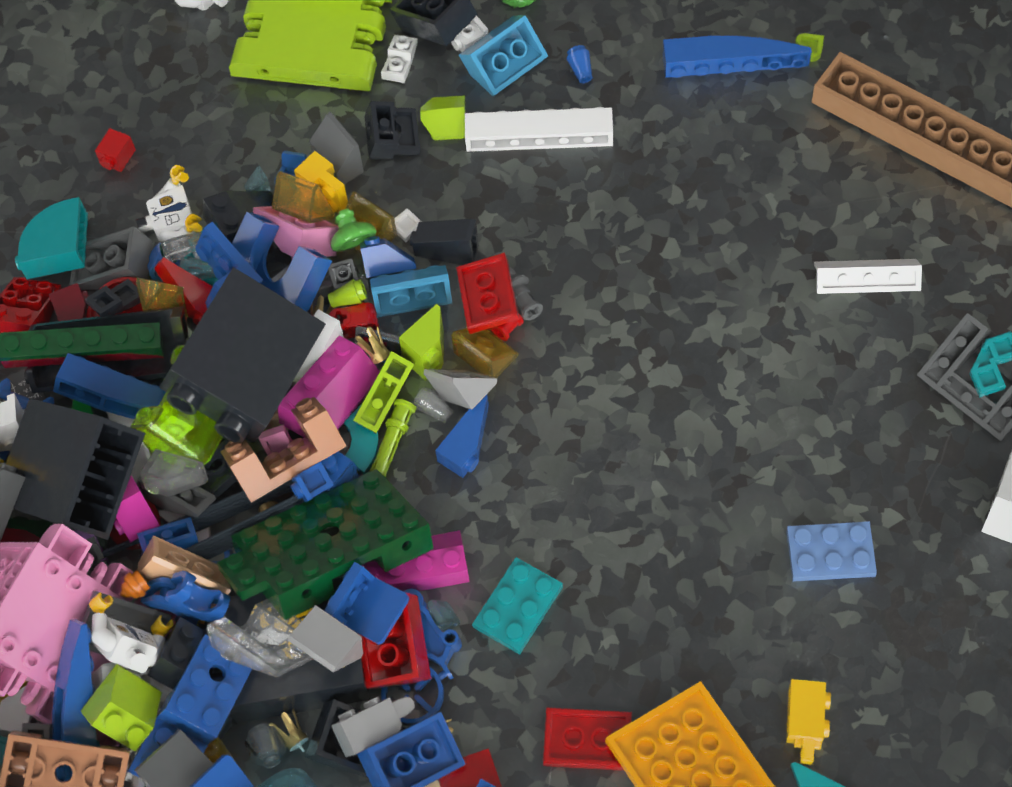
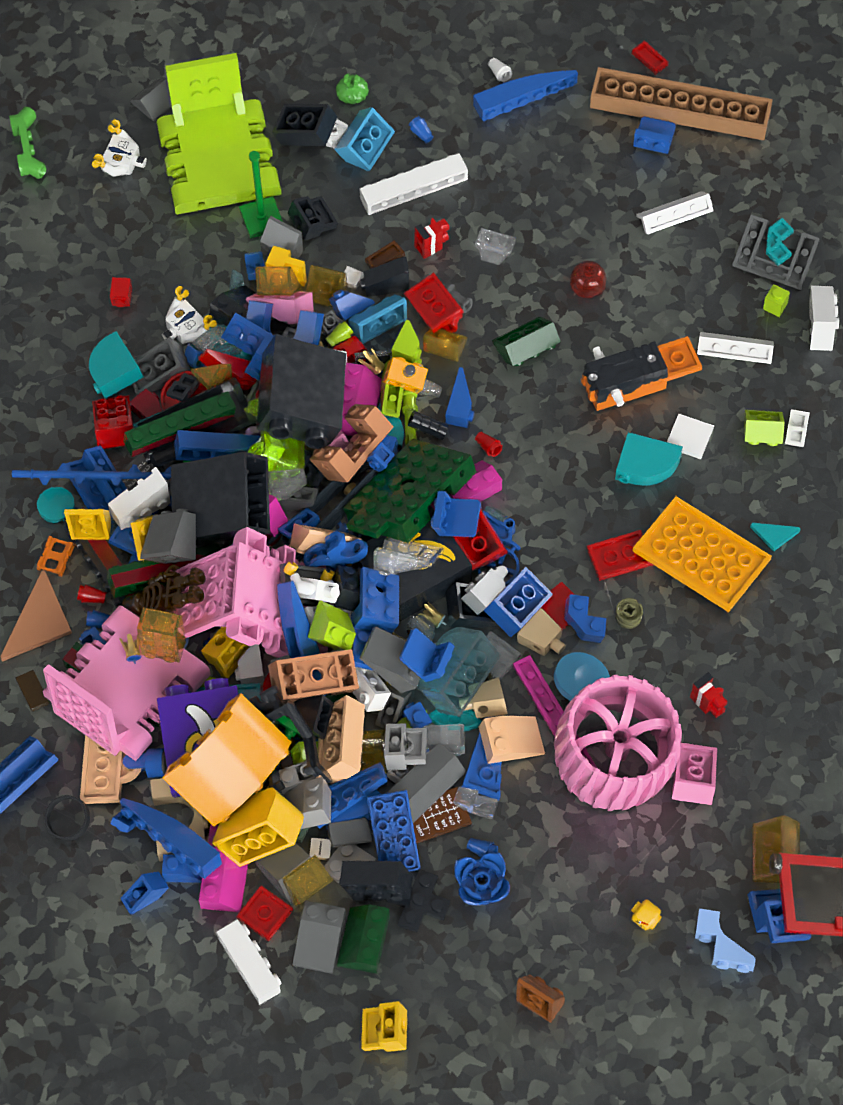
camera: 25 degrees left, 0 degrees up
orange plate [120,570,150,598] -> none
light grey slope [287,605,363,672] -> none
bright green hair [331,208,376,252] -> none
white slope [381,35,417,83] -> none
lime slope [420,96,465,140] -> none
light grey slope [424,369,497,409] -> none
teal plate [472,557,563,655] -> none
medium blue plate [786,522,877,581] -> none
yellow hinge [786,679,831,765] -> none
lime tile [795,33,824,62] -> none
none -> green tile [239,151,283,239]
none -> reddish brown tile [365,240,405,269]
none -> light orange piece [383,357,428,394]
none -> black axle [407,411,448,440]
none -> red hips [414,218,449,259]
none -> red cone [475,432,503,457]
none -> clear slope [476,228,516,265]
none -> white cone [488,58,512,82]
none -> slope [492,317,561,366]
none -> clear red cylinder [570,261,607,298]
none -> piece [581,336,702,411]
none -> teal brick [615,432,683,486]
none -> red tile [631,41,668,75]
none -> blue bracket [633,117,676,154]
none -> white tile [667,414,714,459]
none -> white panel [697,332,774,364]
none -> slope [744,410,784,446]
none -> lime brick [763,284,790,317]
none -> white slope [785,409,810,447]

